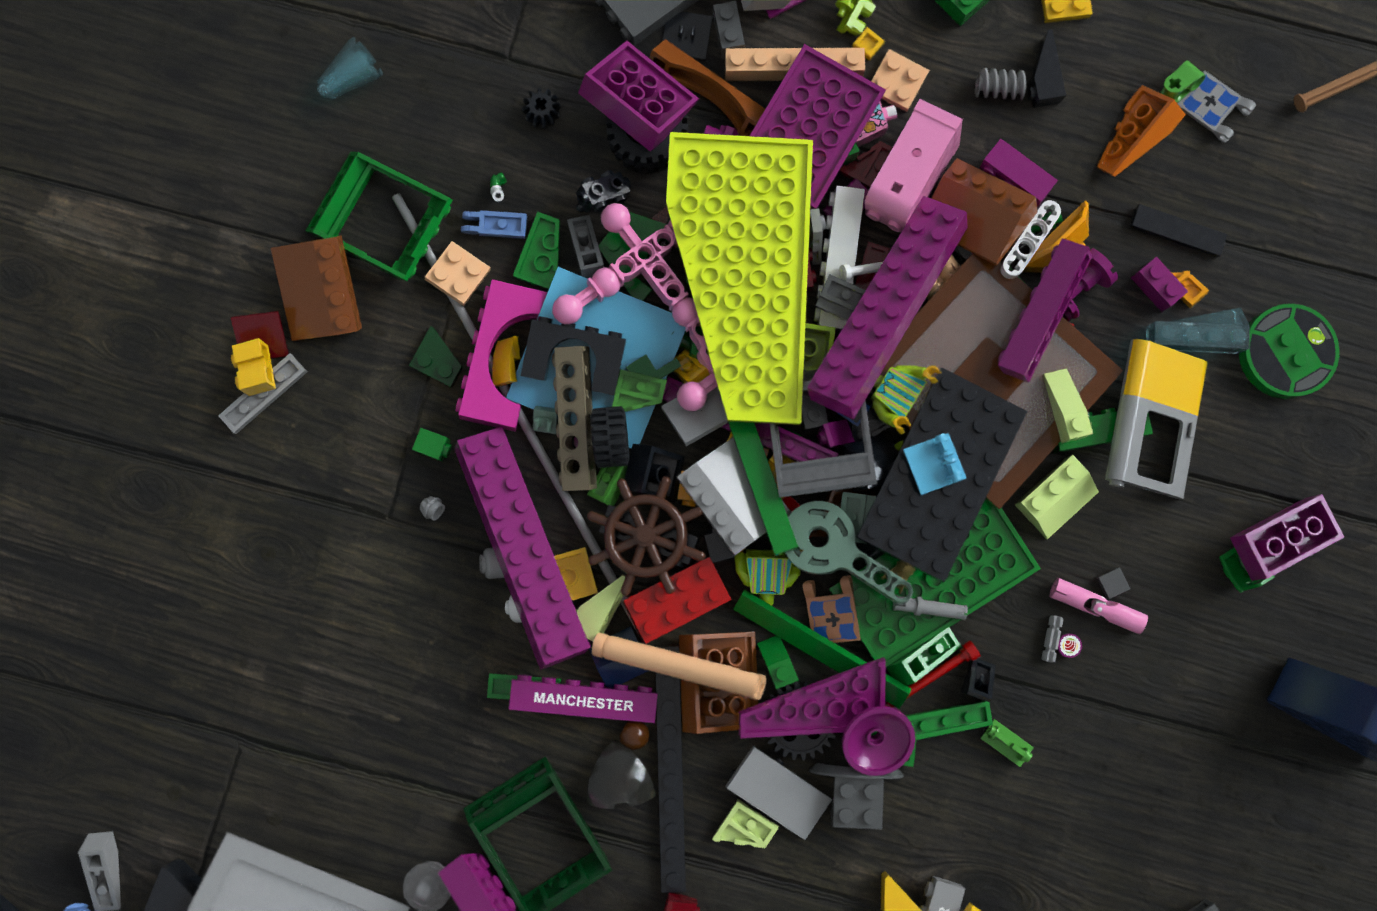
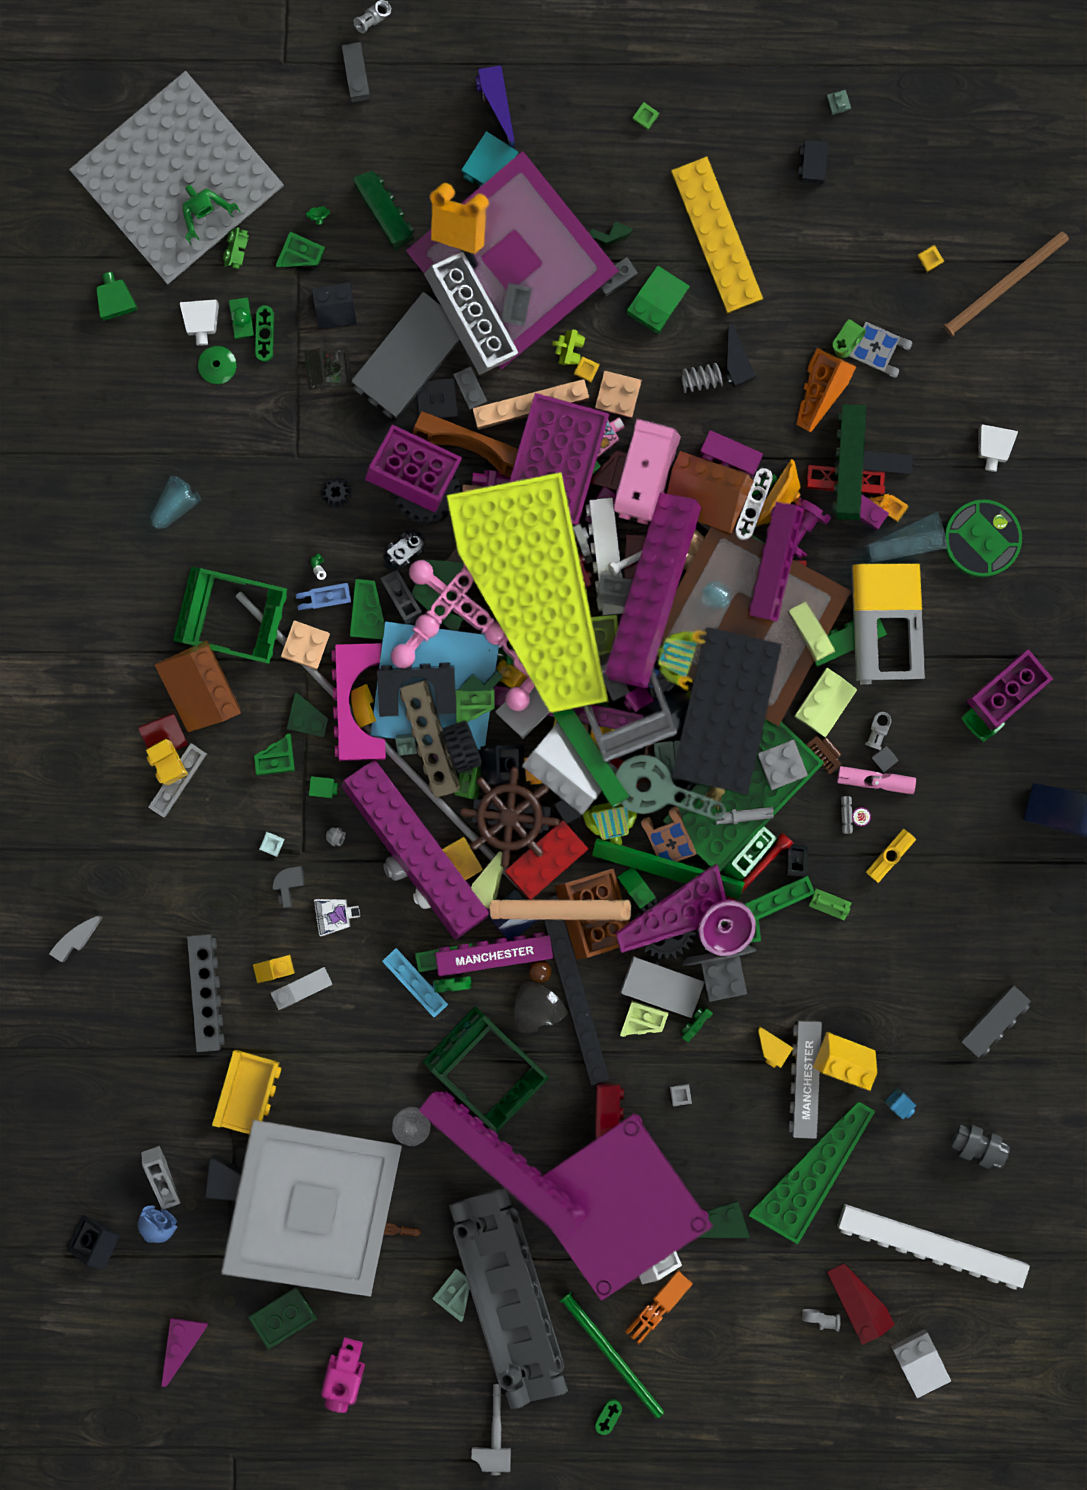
camera: 10 degrees left, 5 degrees up
medium azure hinge [903,433,966,495] -> none
none -> light grey slope [49,915,103,962]
none -> dark grey brick [187,934,225,1052]
none -> yellow panel [212,1050,281,1135]
none -> yellow slope [253,955,295,983]
none -> green wing [254,734,295,776]
none -> light aqua tile [259,832,285,857]
none -> light grey slope [271,967,333,1010]
none -> dark grey brick [273,866,305,908]
none -> torso [314,899,360,936]
none -> medium azure plate [382,948,448,1017]
none -> green plate [433,976,472,992]
none -> green wing [681,1007,713,1043]
none -> clear light blue head [702,580,731,609]
none -> light grey brick [757,740,808,790]
none -> red fence [806,465,885,495]
none -> reddish brown piece [806,736,842,774]
none -> dark green brick [833,404,866,520]
none -> light grey connector [865,712,891,750]
none -> yellow piece [866,829,916,883]
none -> yellow tile [917,245,944,272]
none -> white torso [978,425,1018,472]

